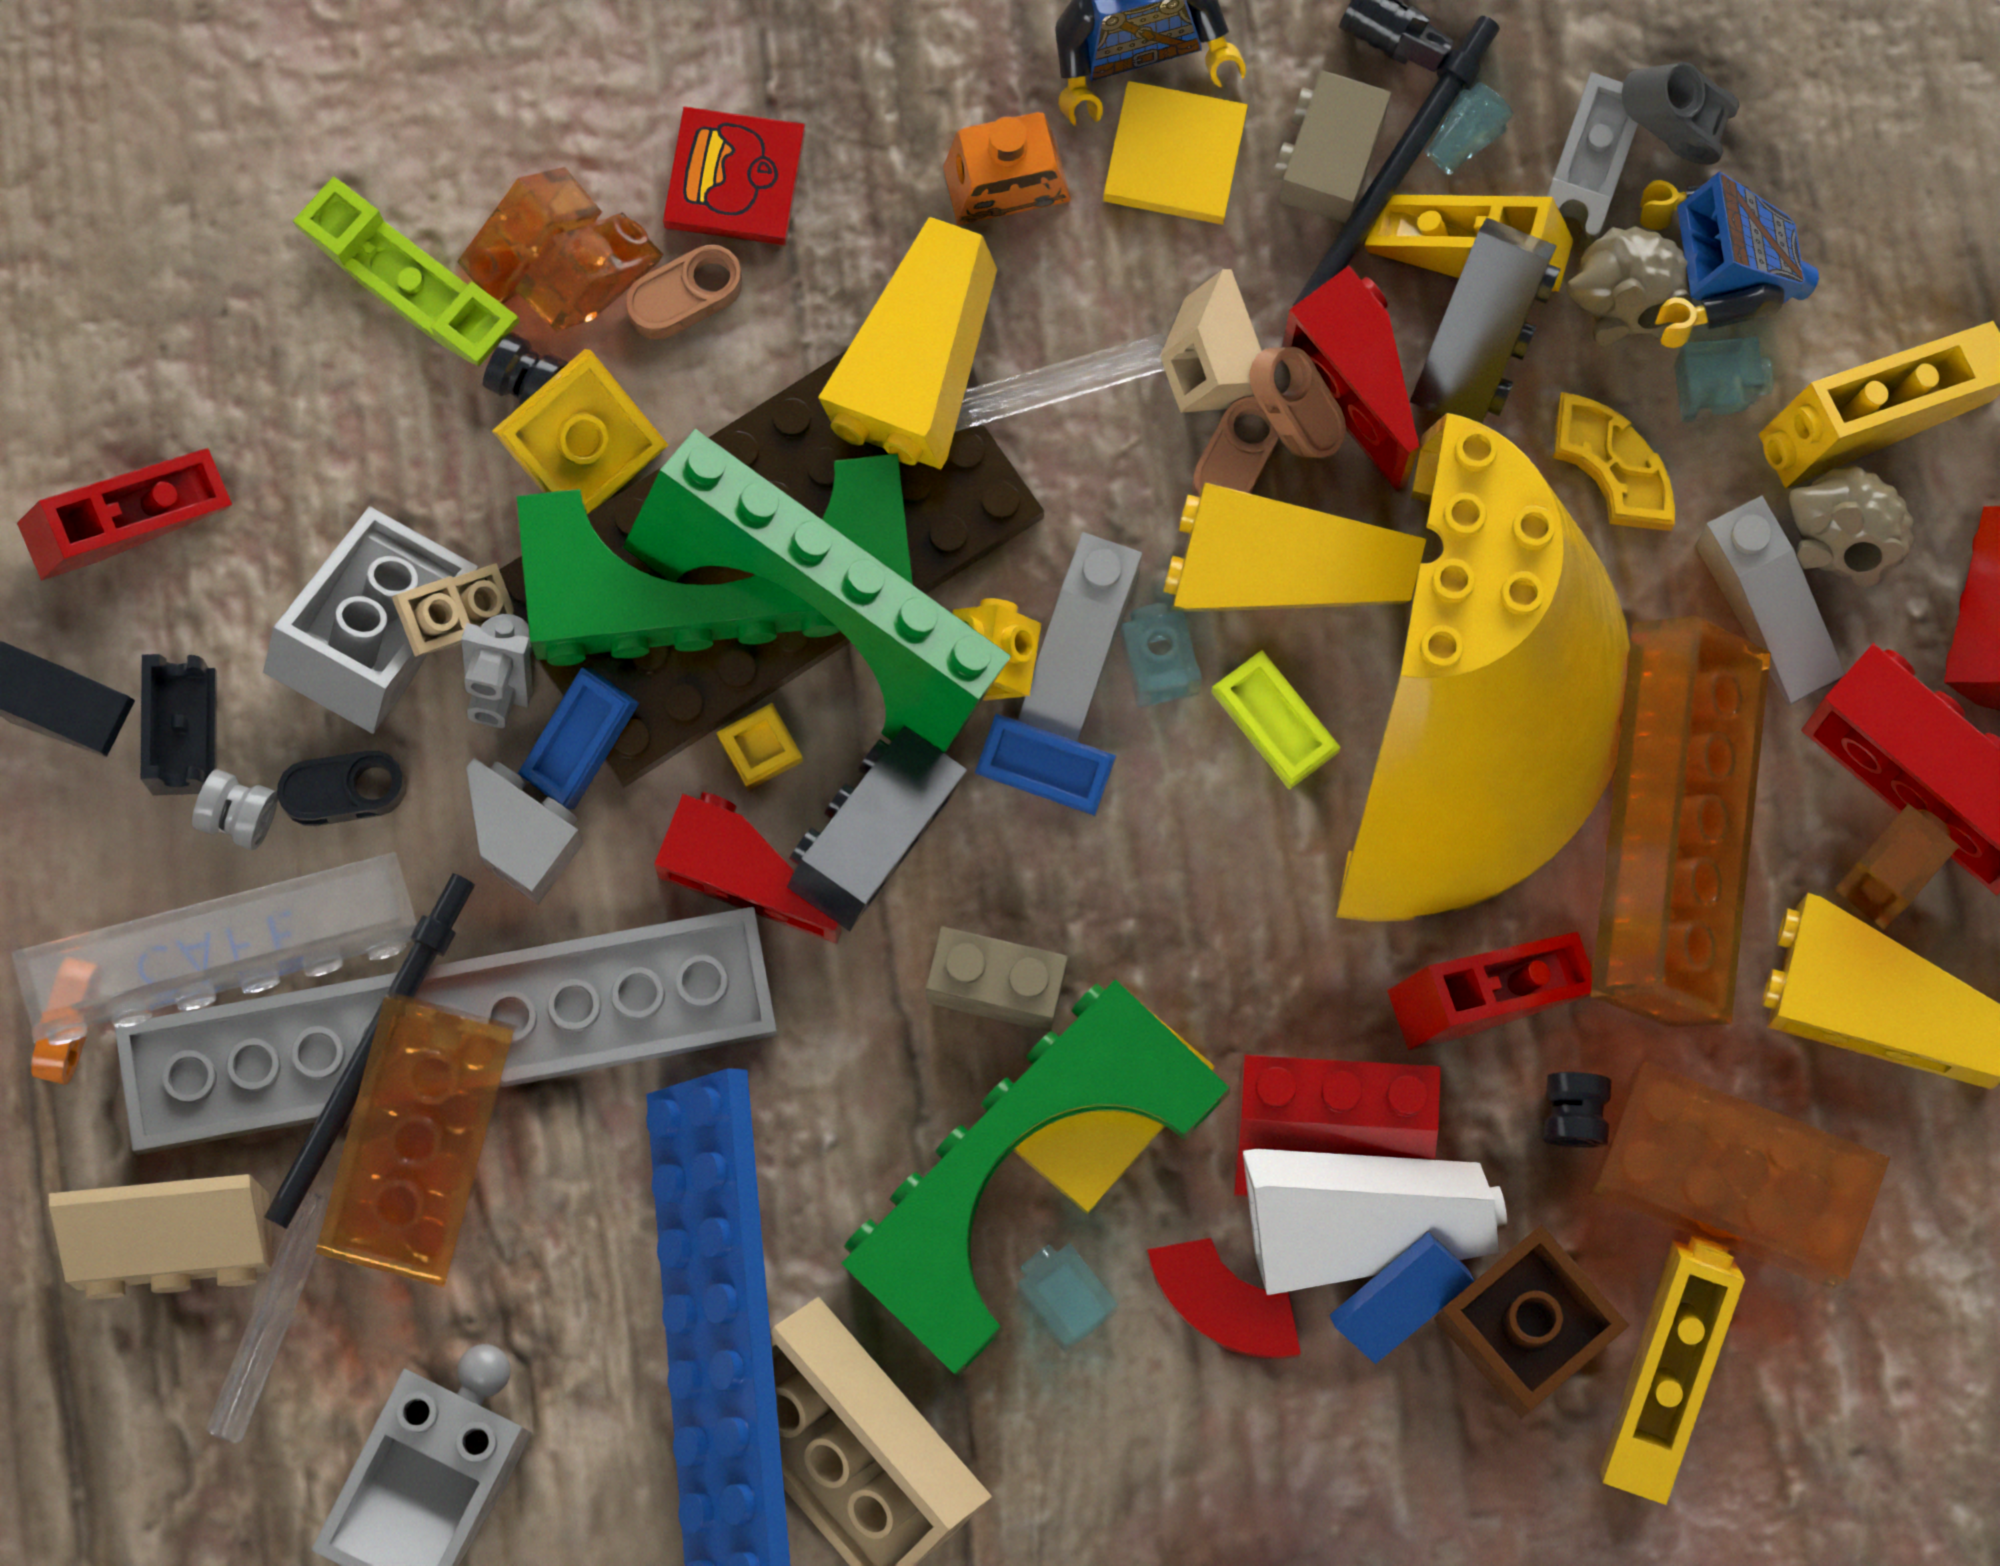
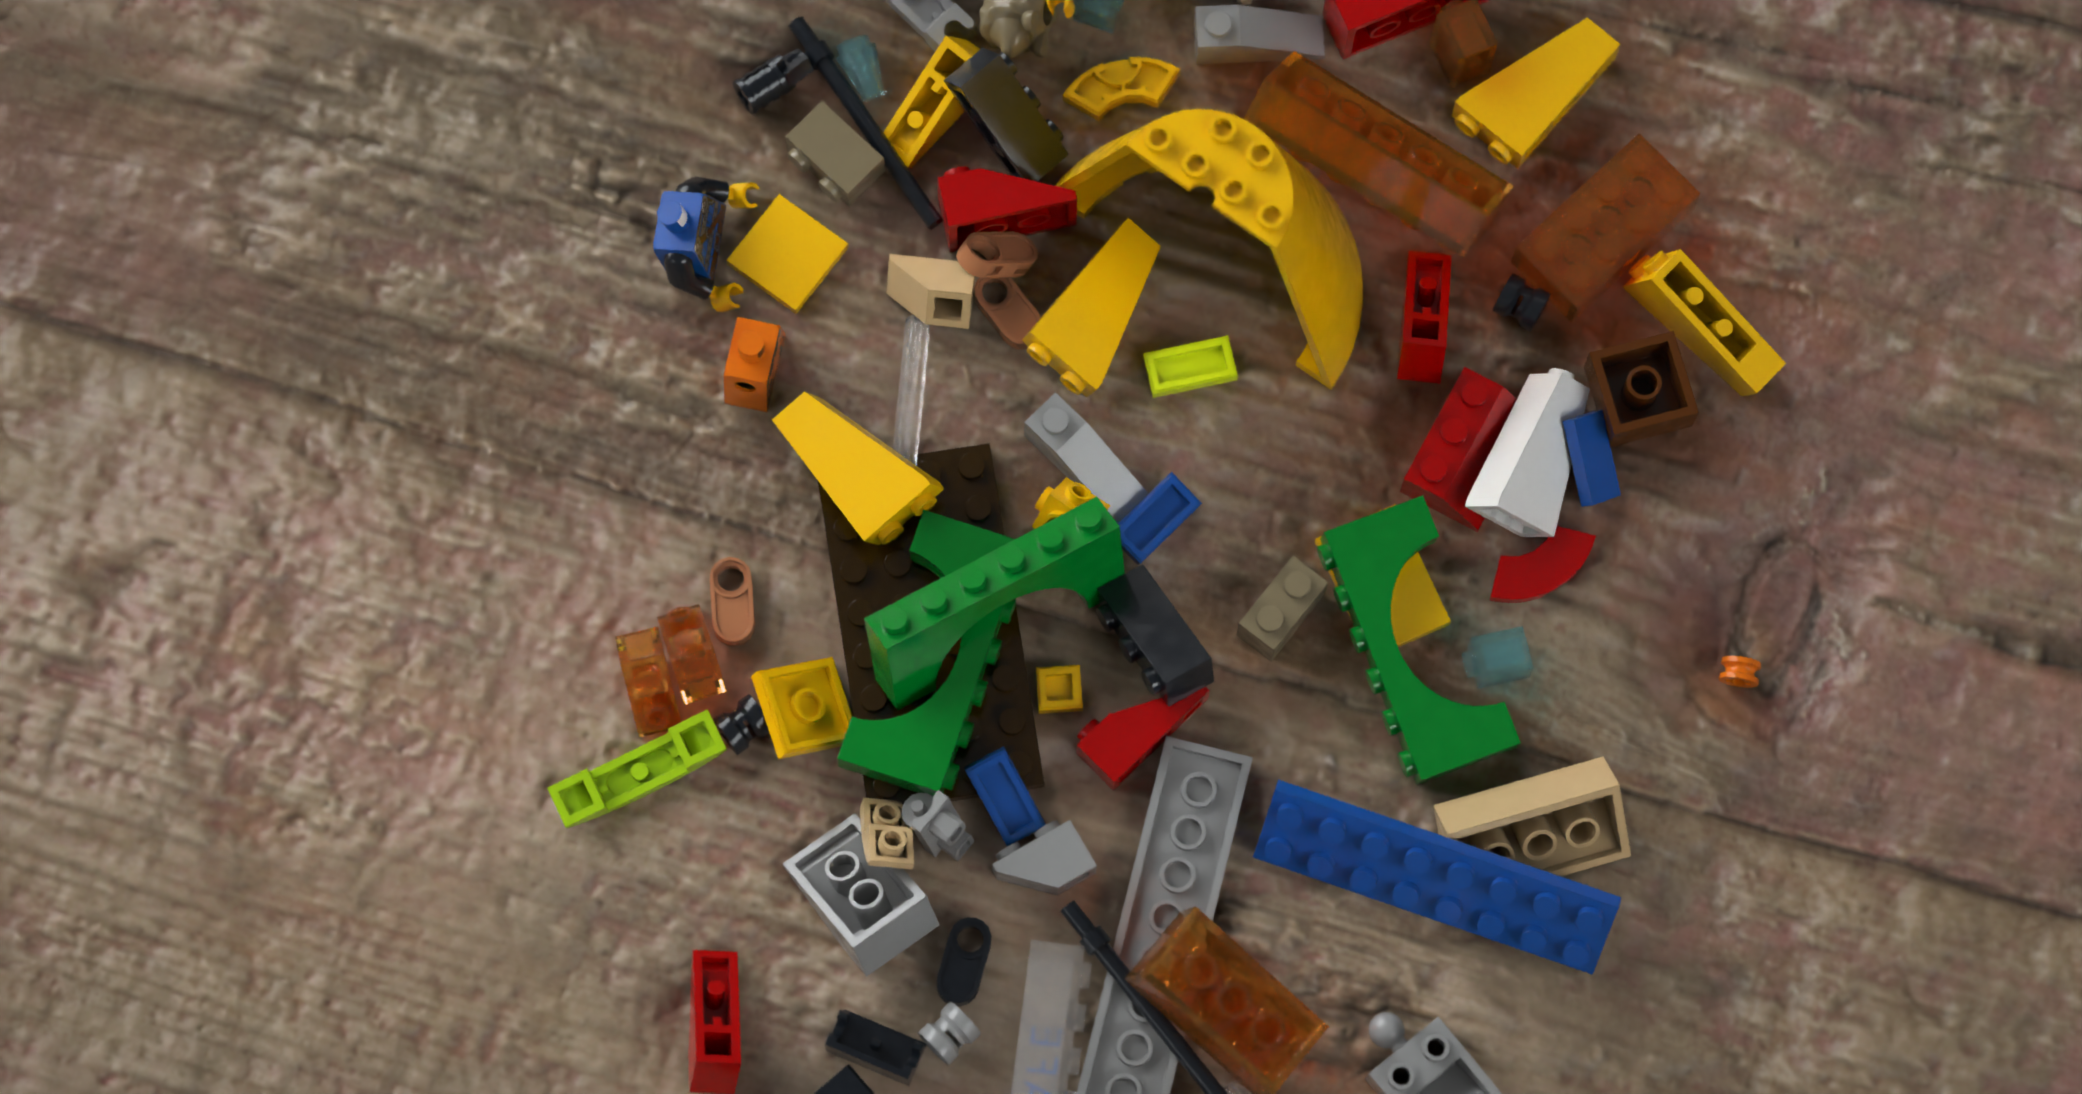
camera: 65 degrees left, 0 degrees up
red tile [663,106,806,246] -> none
clear light blue brick [1120,603,1202,708] -> none

